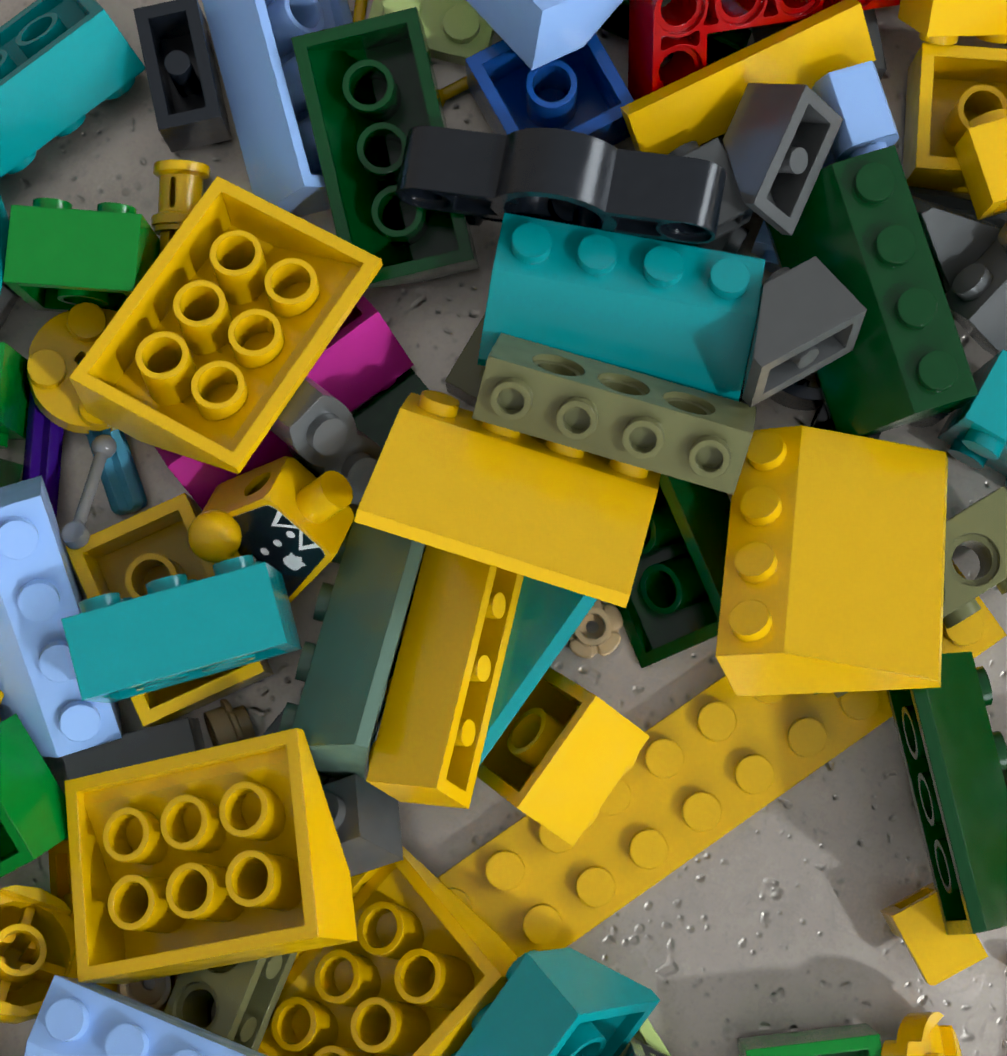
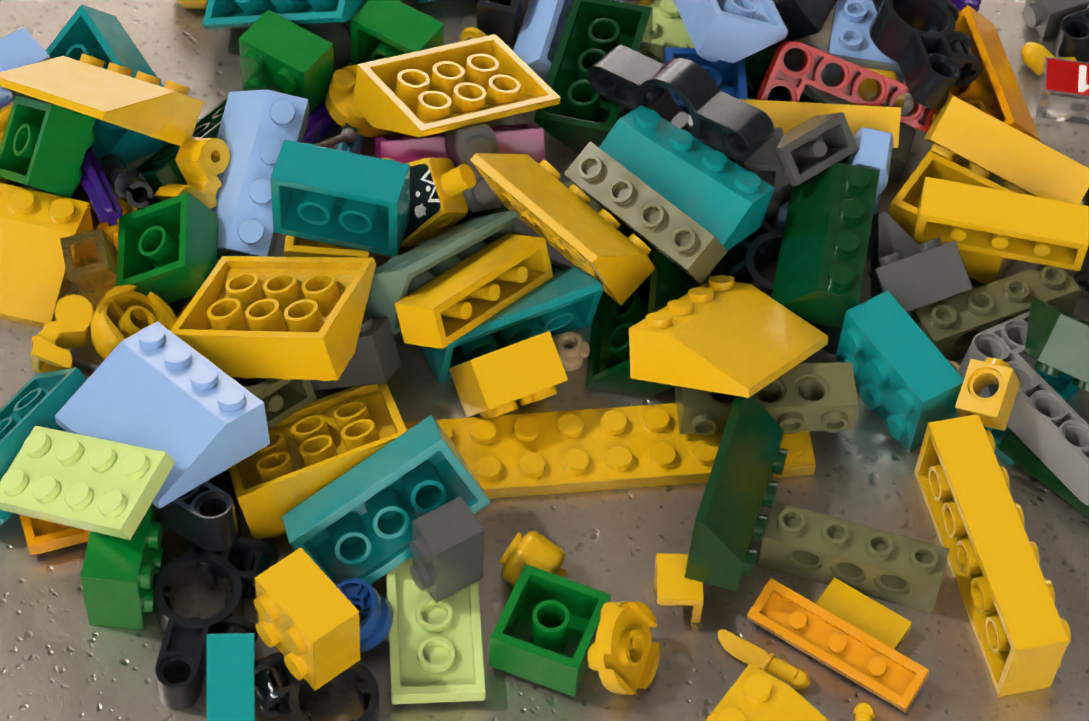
camera: 20 degrees right, 30 degrees down
dark grey slope [742,256,867,408] -> none
none -> yellow head [498,531,568,586]

